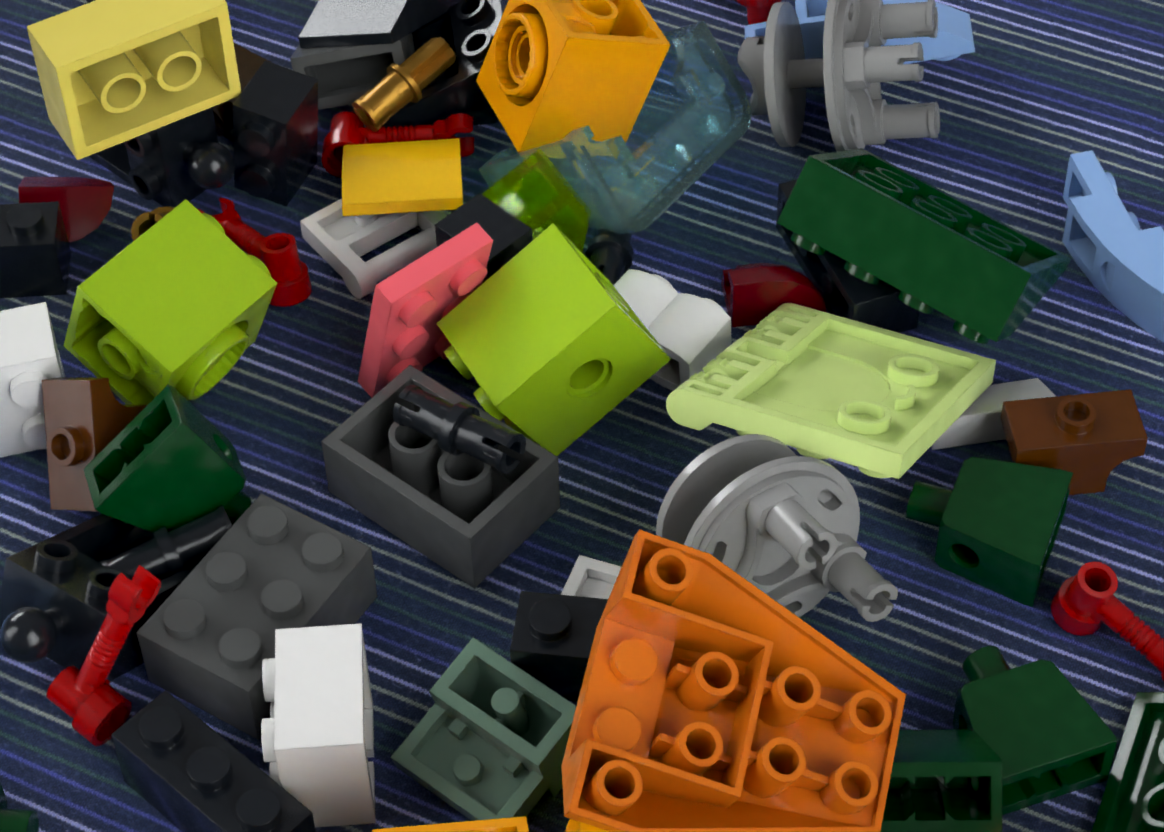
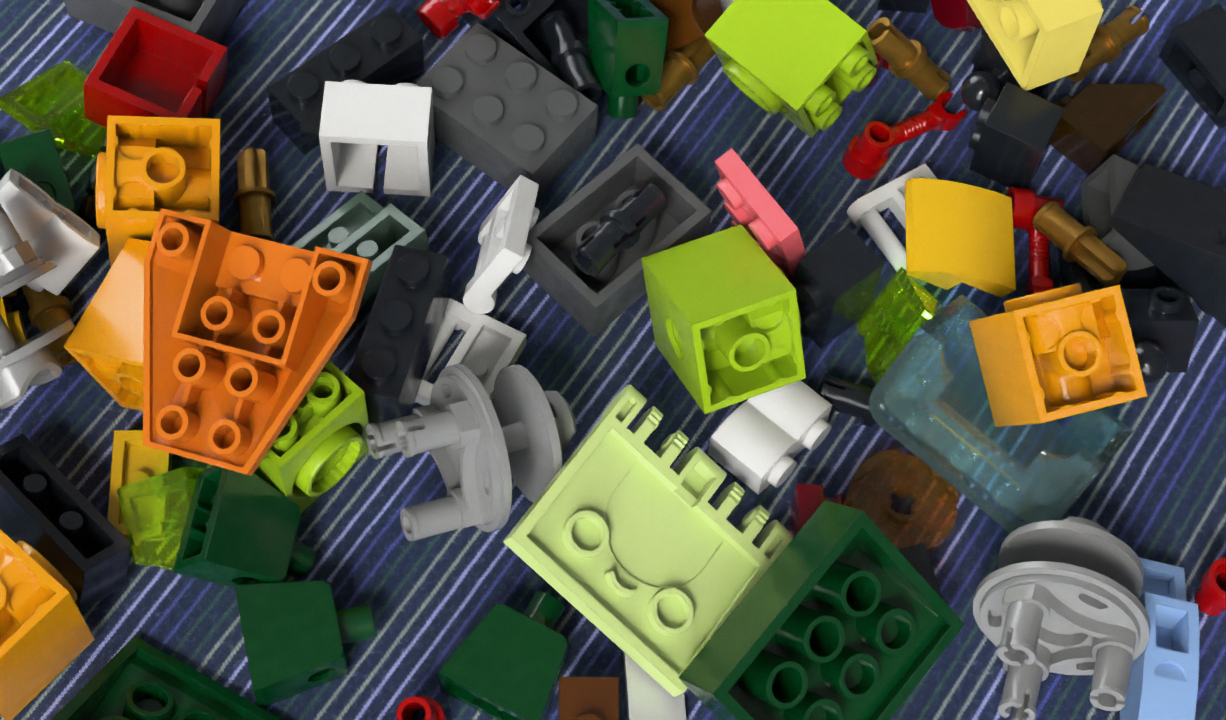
camera: 90 degrees right, 15 degrees up
none -> white plate [463,175,539,314]
none -> clear orange plate [845,449,959,555]

